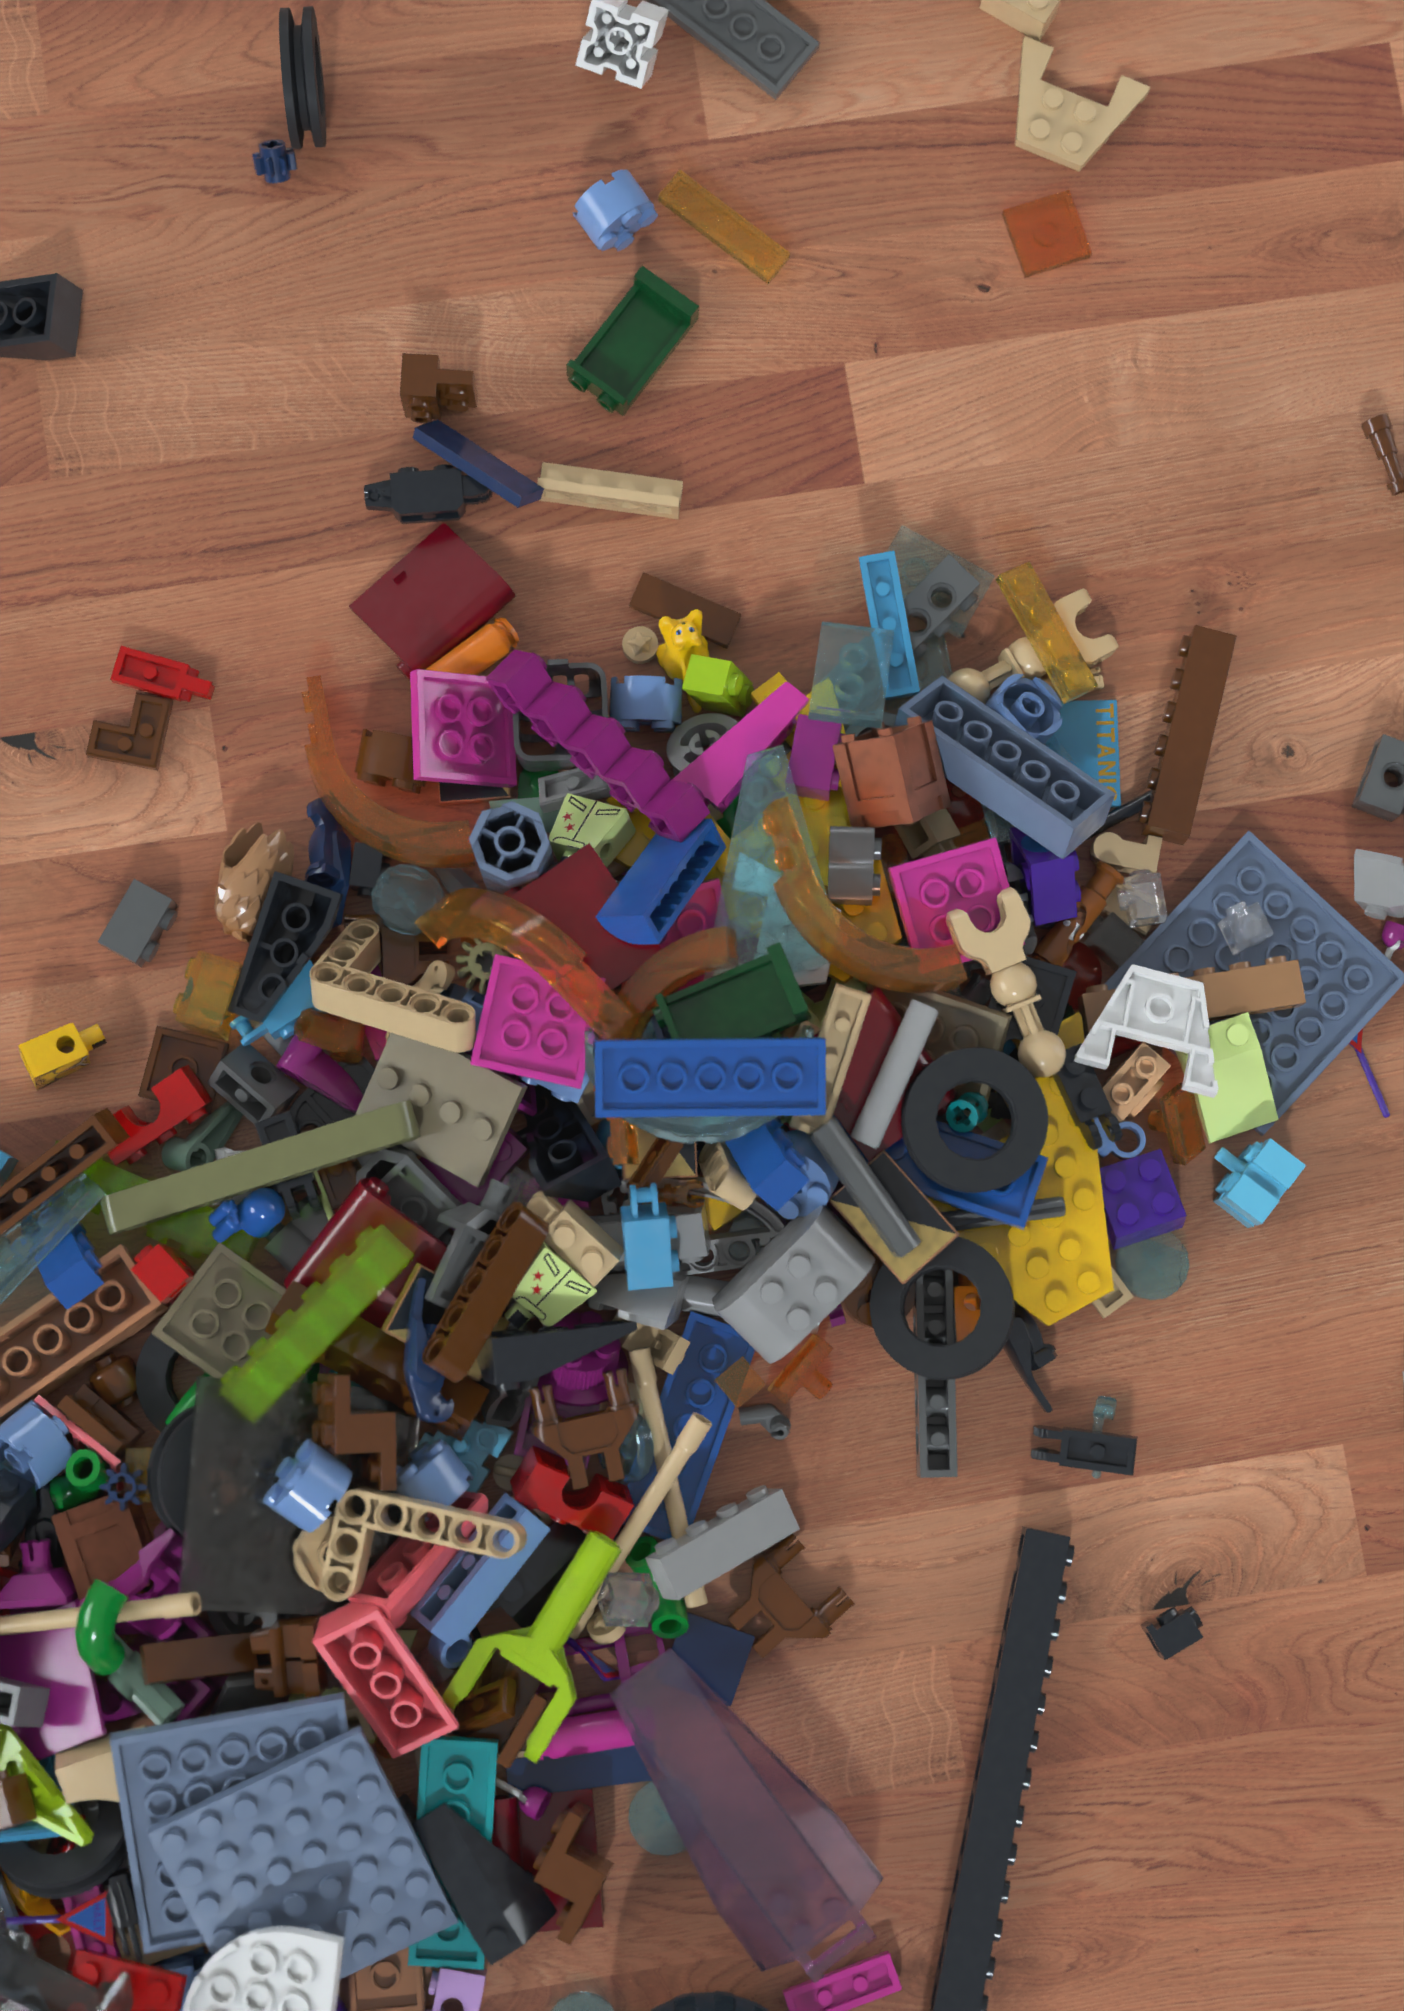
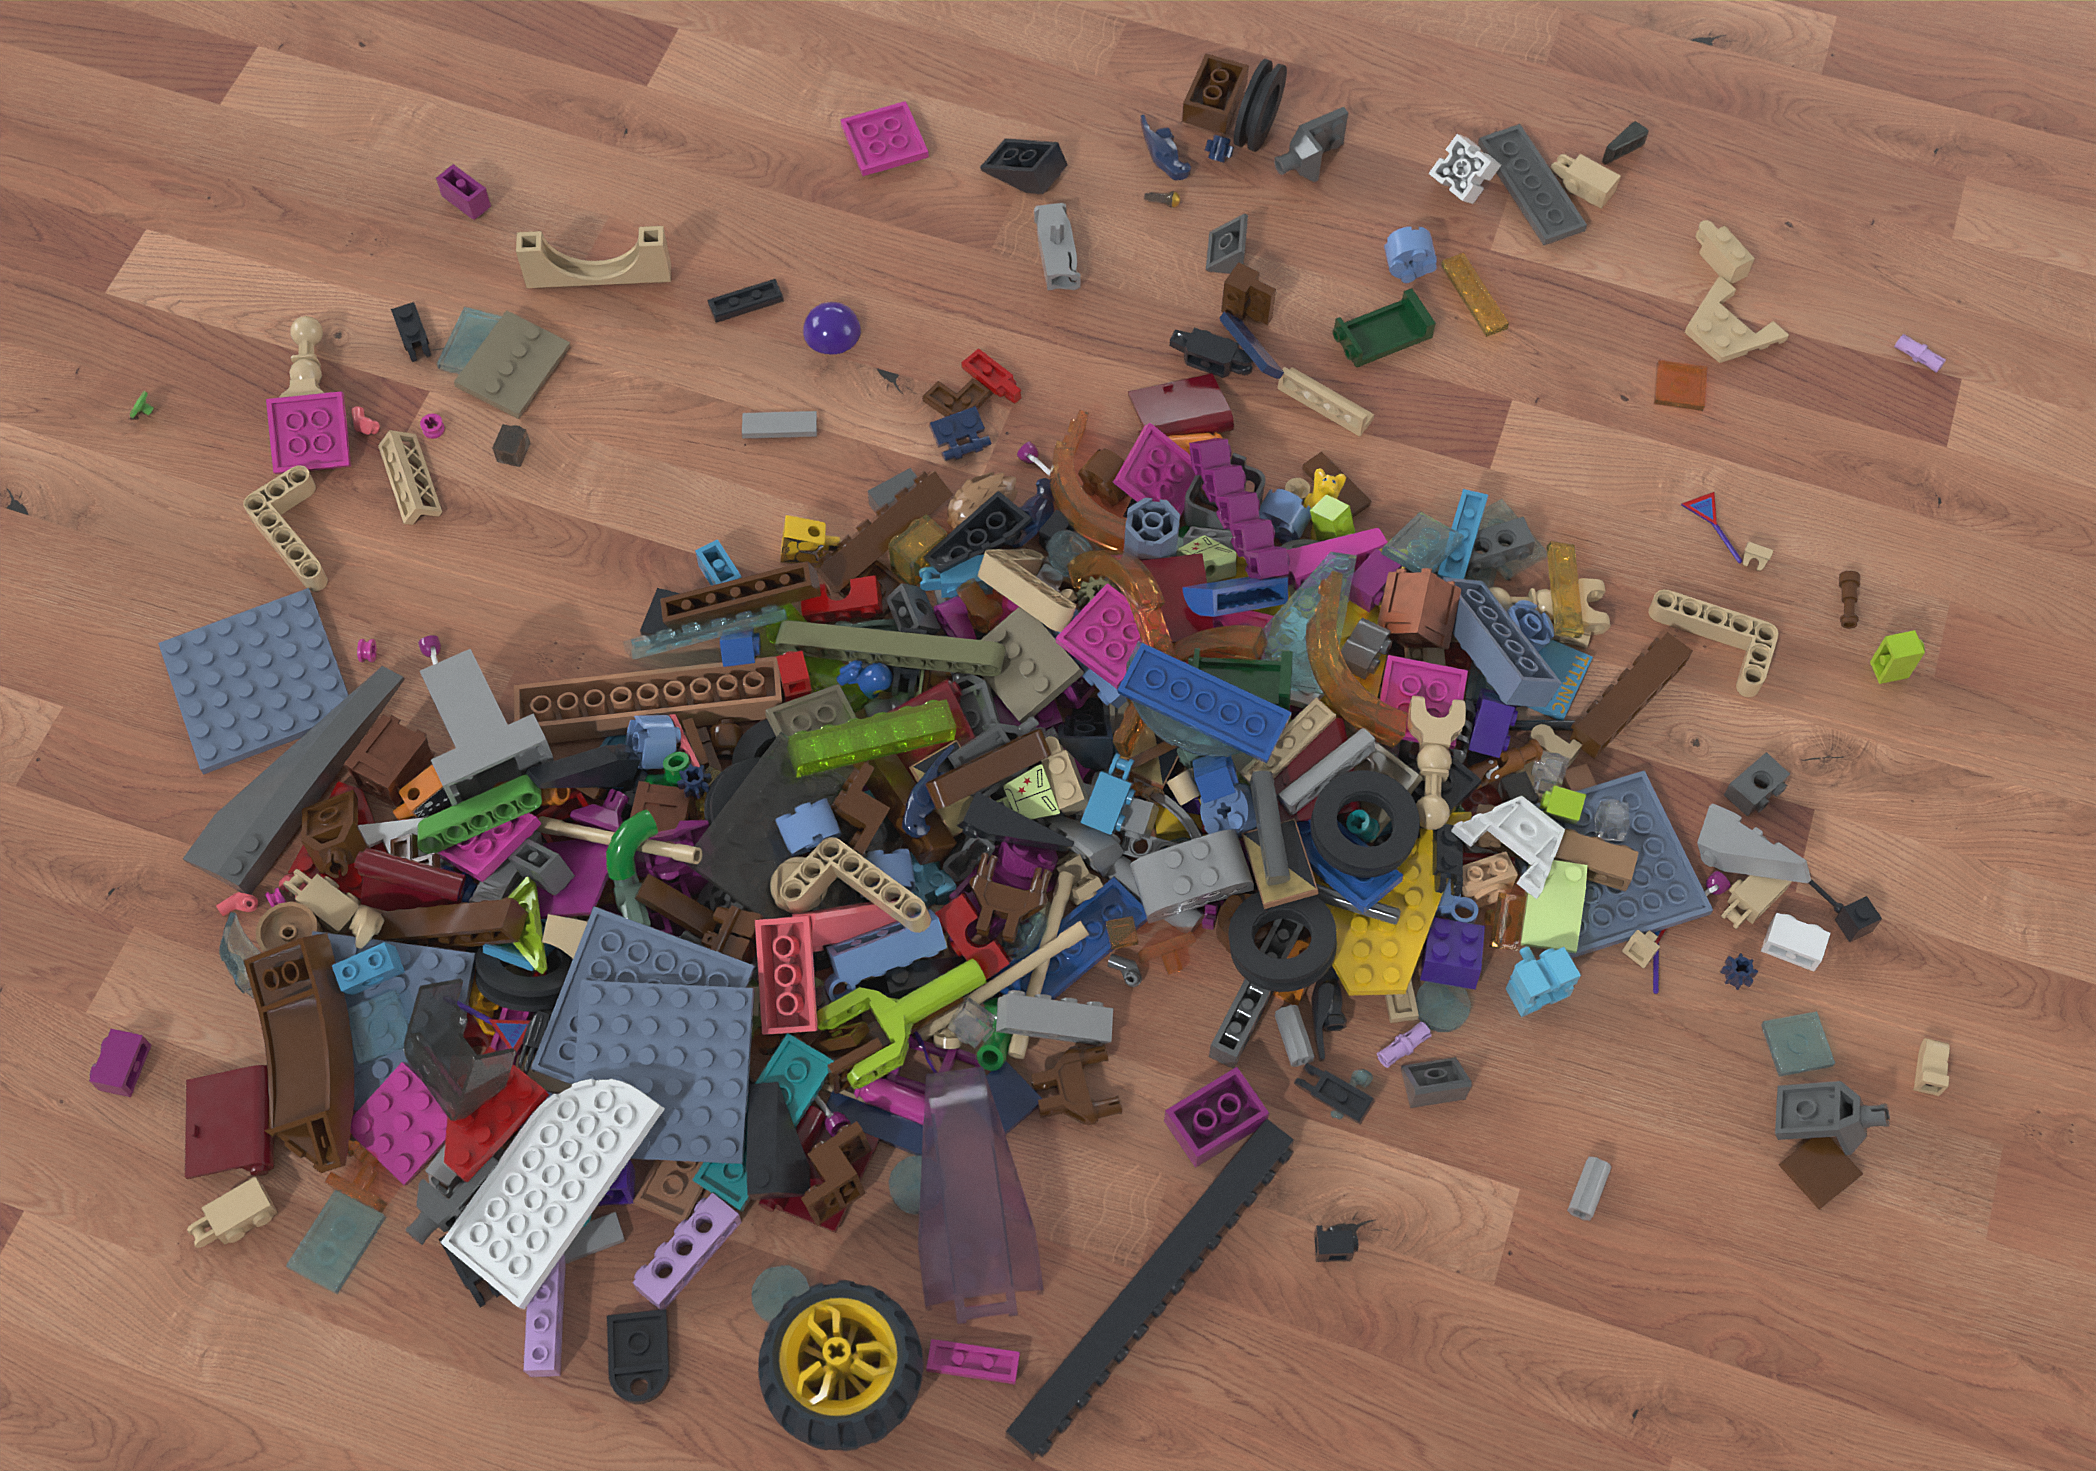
camera: 35 degrees right, 20 degrees down
none -> reddish brown brick [814,471,953,592]
none -> dark blue plate [929,406,991,461]
none -> magenta hinge [1017,441,1067,490]
none -> light grey piece [1034,203,1080,290]
none -> dark blue animal [1140,115,1191,181]
none -> clear smoke piece [1144,191,1180,208]
none -> magenta brick [1164,1067,1269,1168]
none -> reddish brown brick [1182,53,1249,134]
none -> dark grey slope [1206,213,1248,274]
none -> dark grey plate [1274,107,1348,182]
none -> light grey axle [1274,1005,1315,1067]
none -> lavender pin [1377,1022,1432,1068]
none -> dark grey slope [1401,1057,1472,1108]
none -> lime brick [1539,786,1586,825]
none -> nougat tile [1561,763,1597,791]
none -> tan tile [1622,930,1660,968]
none -> tan beam [1648,589,1779,697]
none -> piece [1681,492,1742,564]
none -> tan tile [1743,542,1774,571]
none -> lavender pin [1895,334,1946,373]

